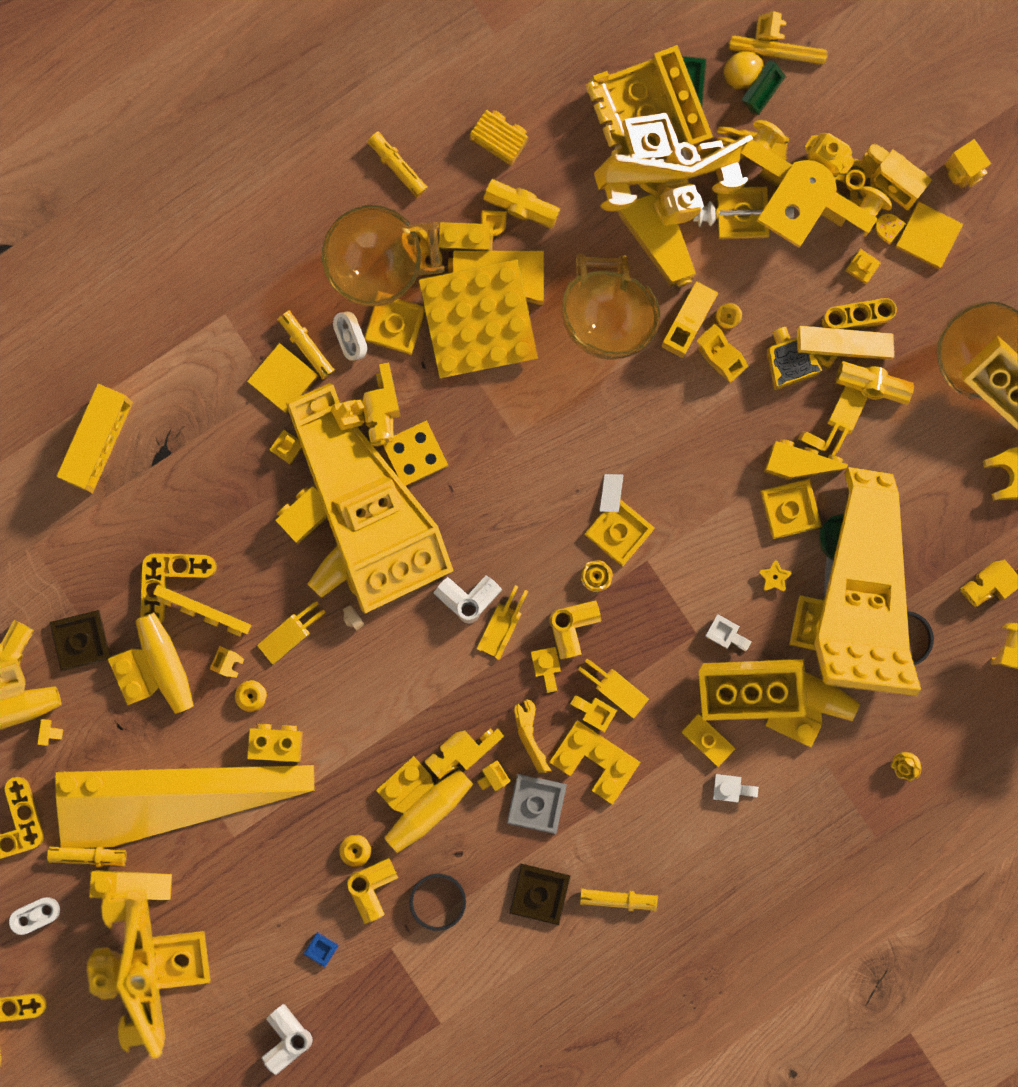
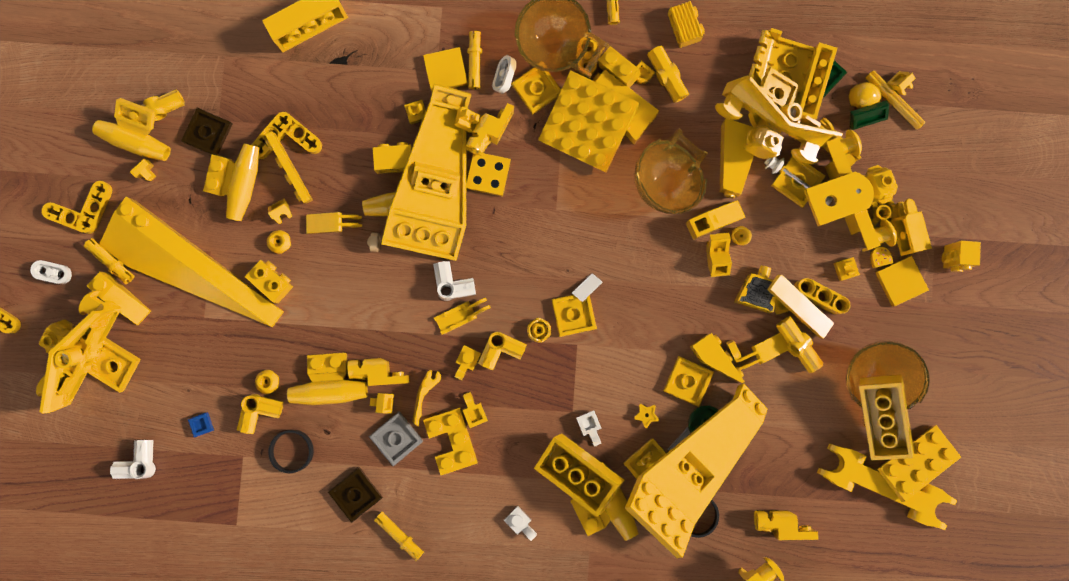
camera: 45 degrees right, 0 degrees up
yellow arm [578,659,649,719] -> none
yellow plate [681,714,735,767] -> none

